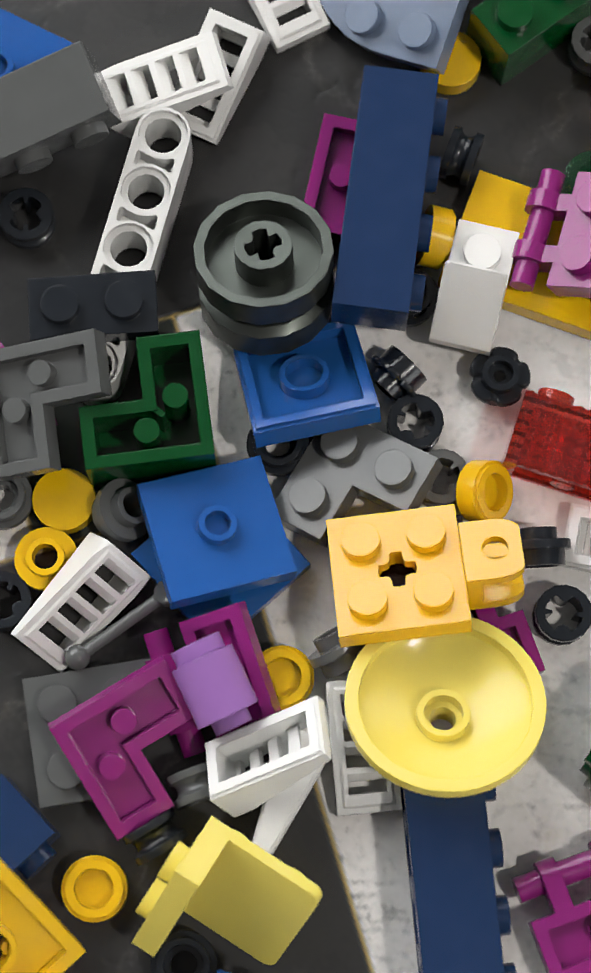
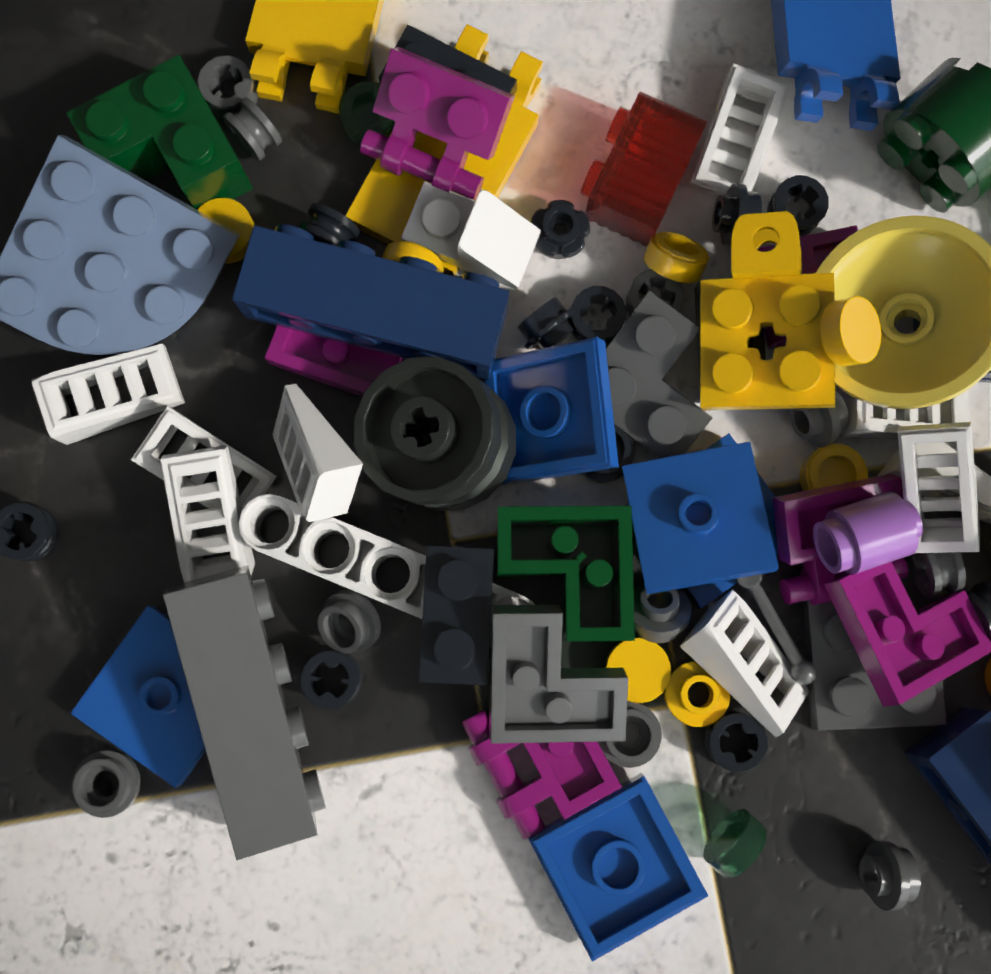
camera: 85 degrees left, 5 degrees up
none -> dark grey bush [222,97,282,161]
none -> white slope [272,384,363,522]
none -> dark grey plate [318,590,381,654]
none -> yellow tile [820,296,881,367]

